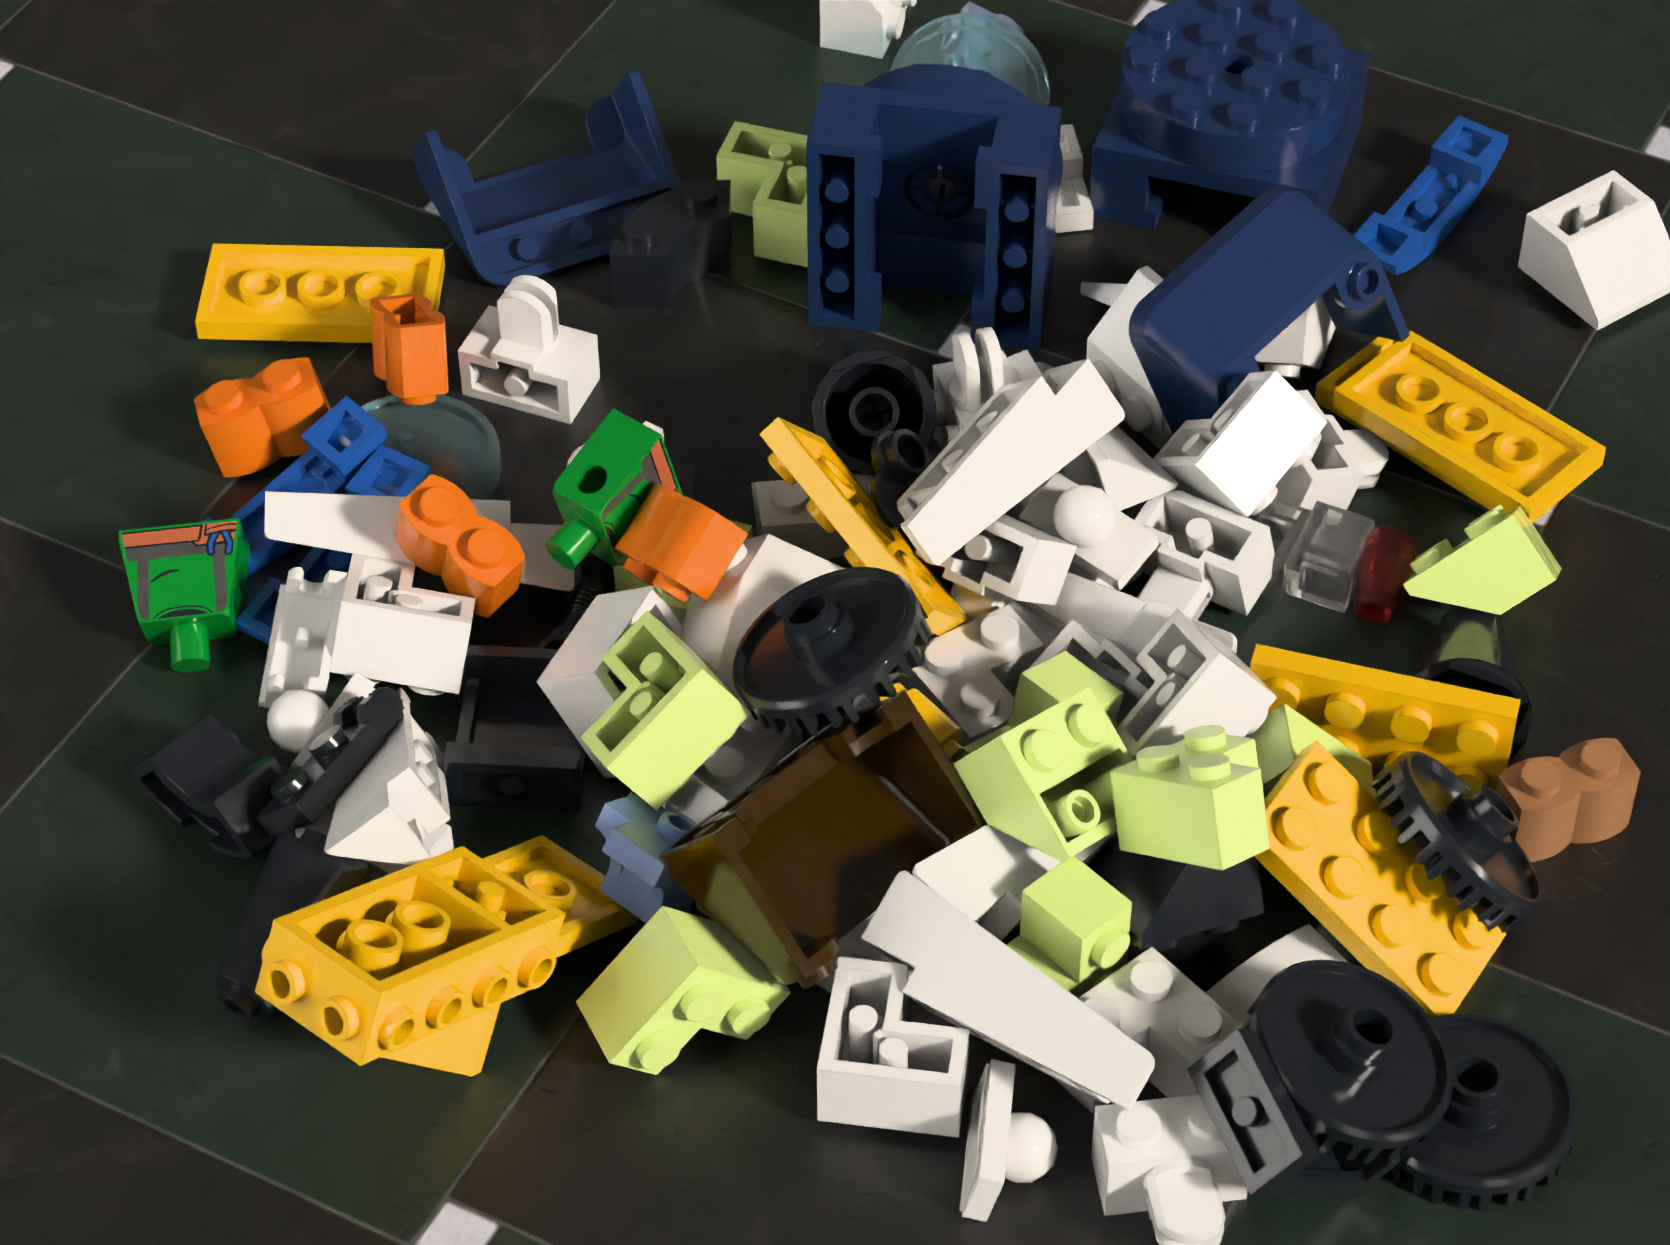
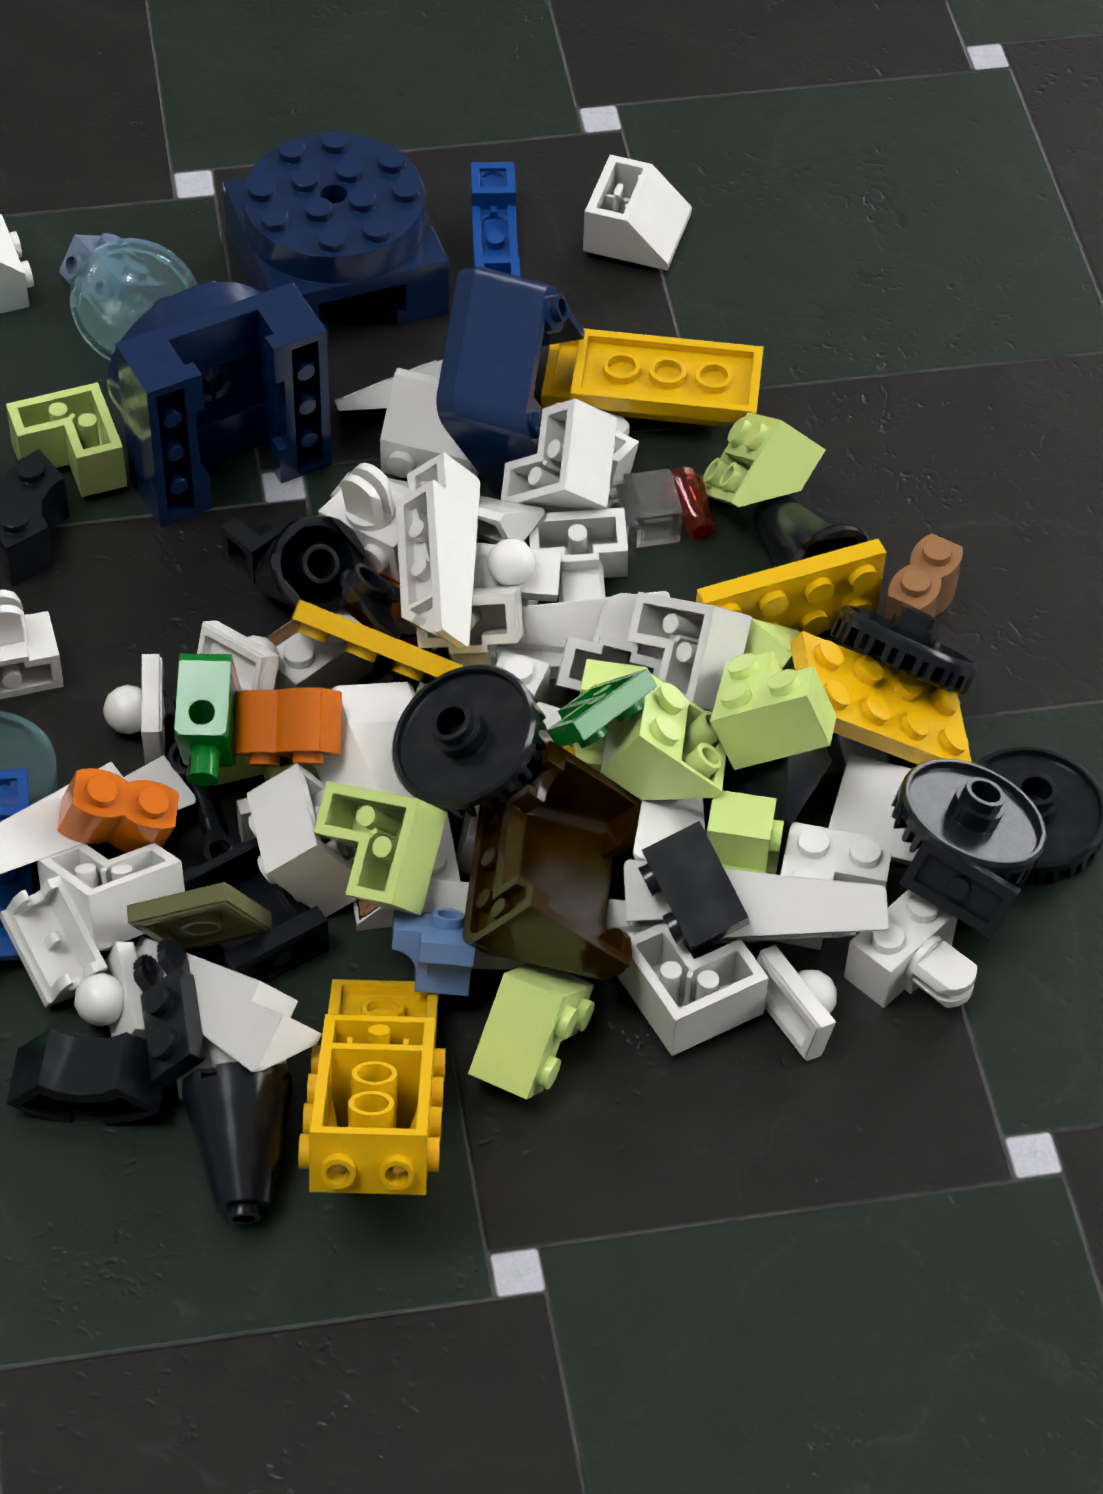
camera: 40 degrees left, 5 degrees up
none -> olive plate [127,882,272,951]
none -> white tile [197,620,280,691]
none -> plate [547,669,658,748]
none -> black brick [638,821,750,953]

